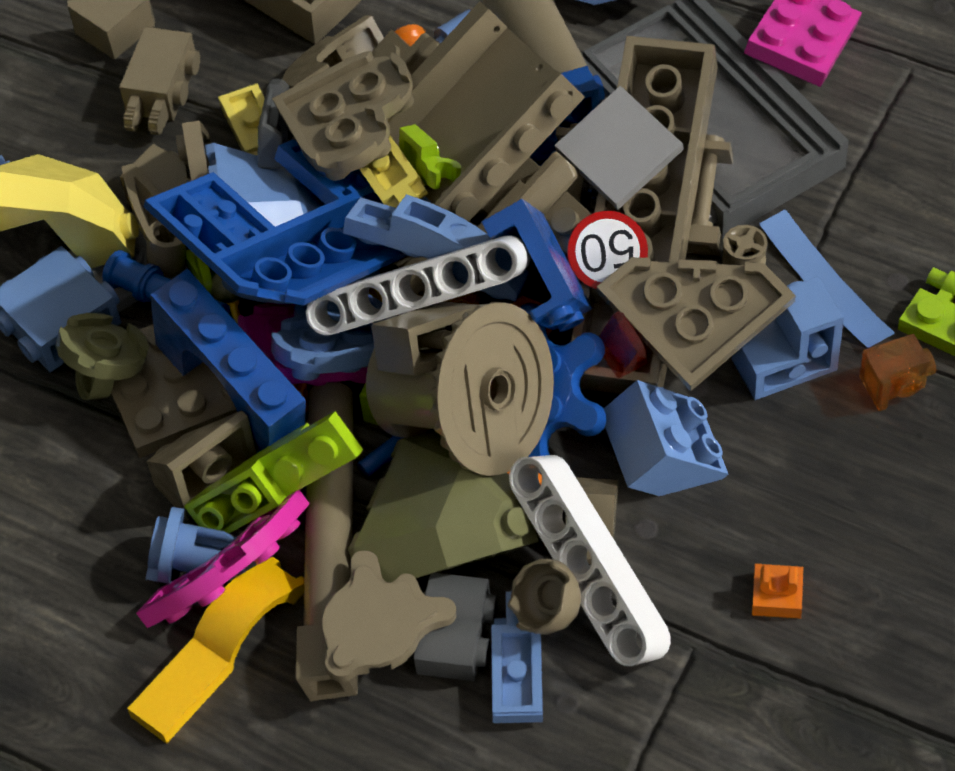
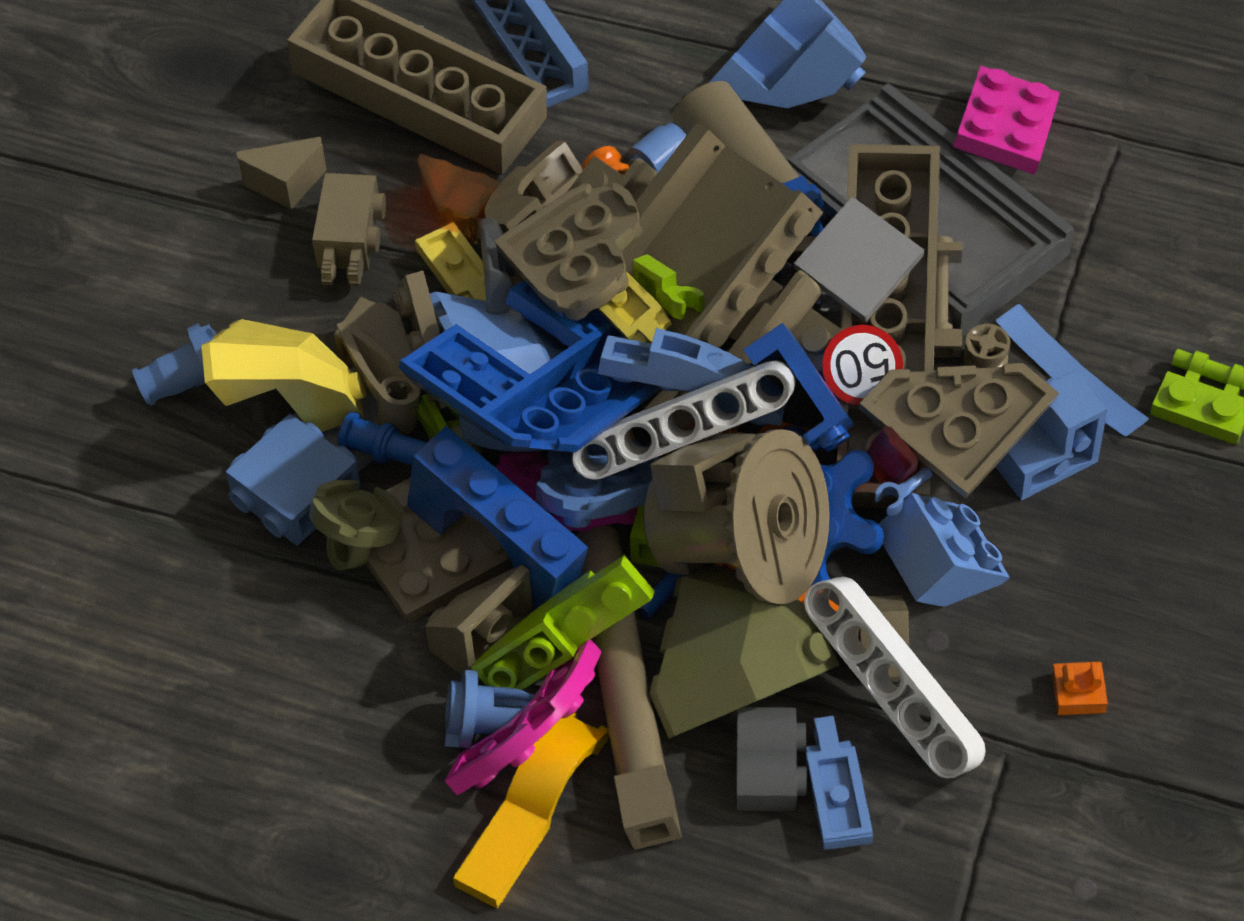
camera: 10 degrees left, 0 degrees up
dark tan tile [322,551,457,682] -> none
dark tan hair [508,559,582,635] -> none
clear orange brick [859,333,936,411] -> none
none -> clear orange slope [417,154,498,244]
none -> medium blue hand [875,467,932,516]

